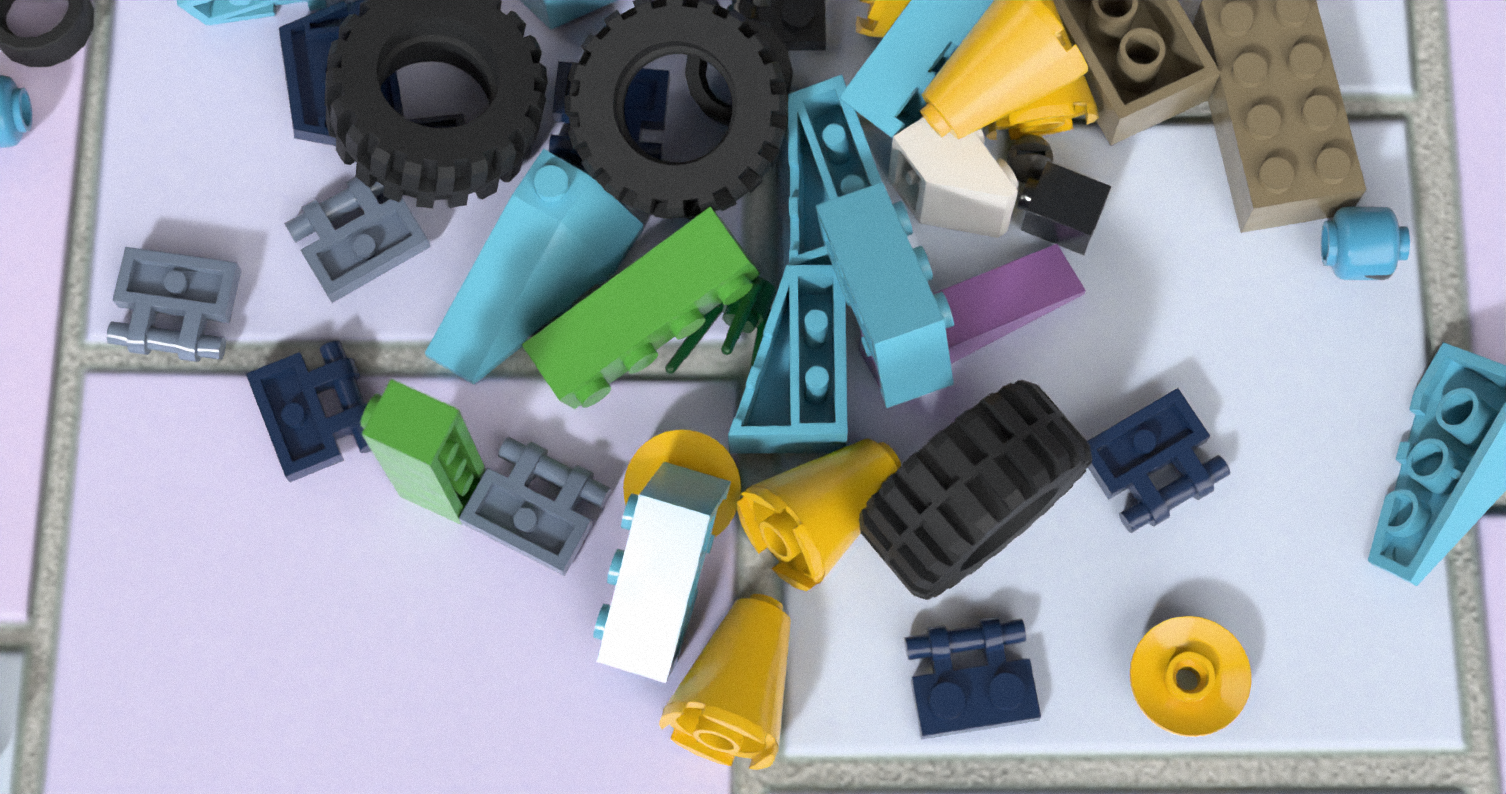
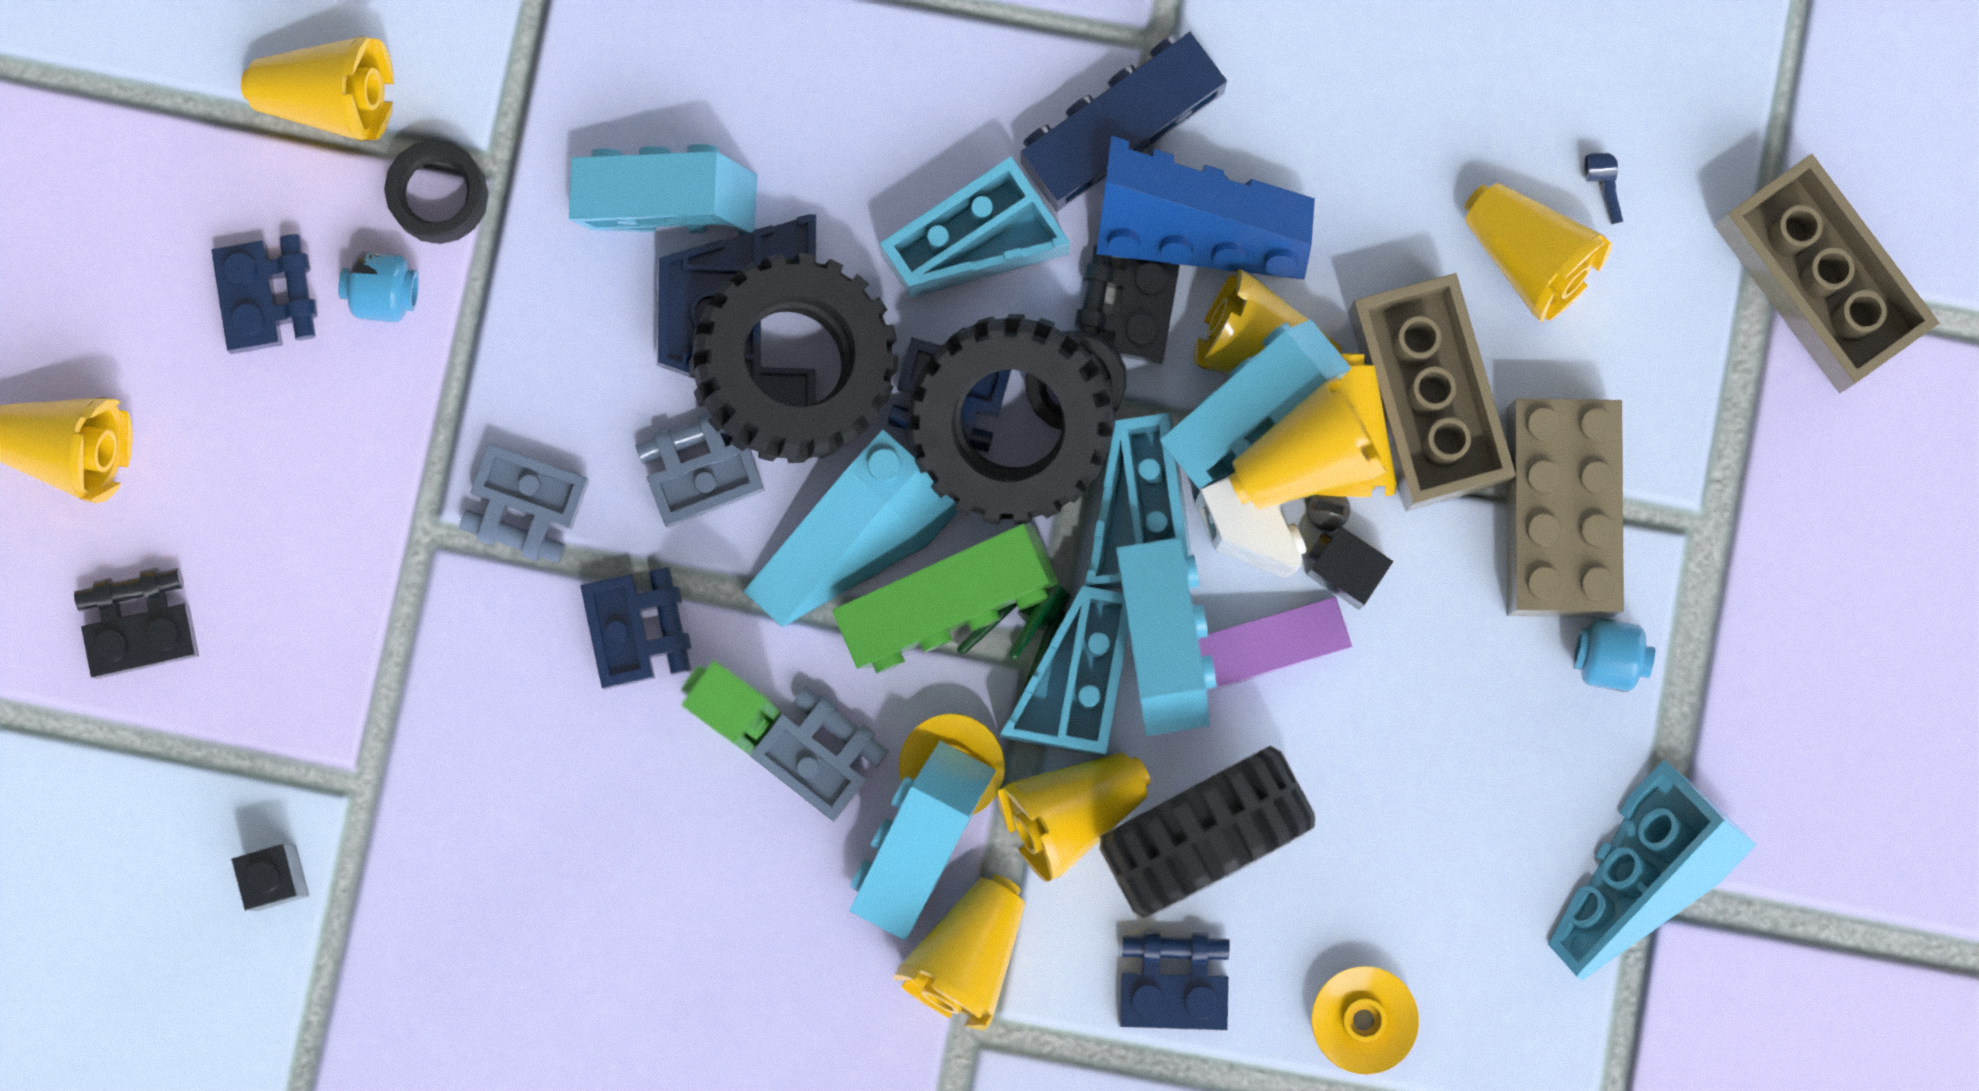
camera: 10 degrees right, 10 degrees up
dark blue plate [1087,388,1231,533] -> none

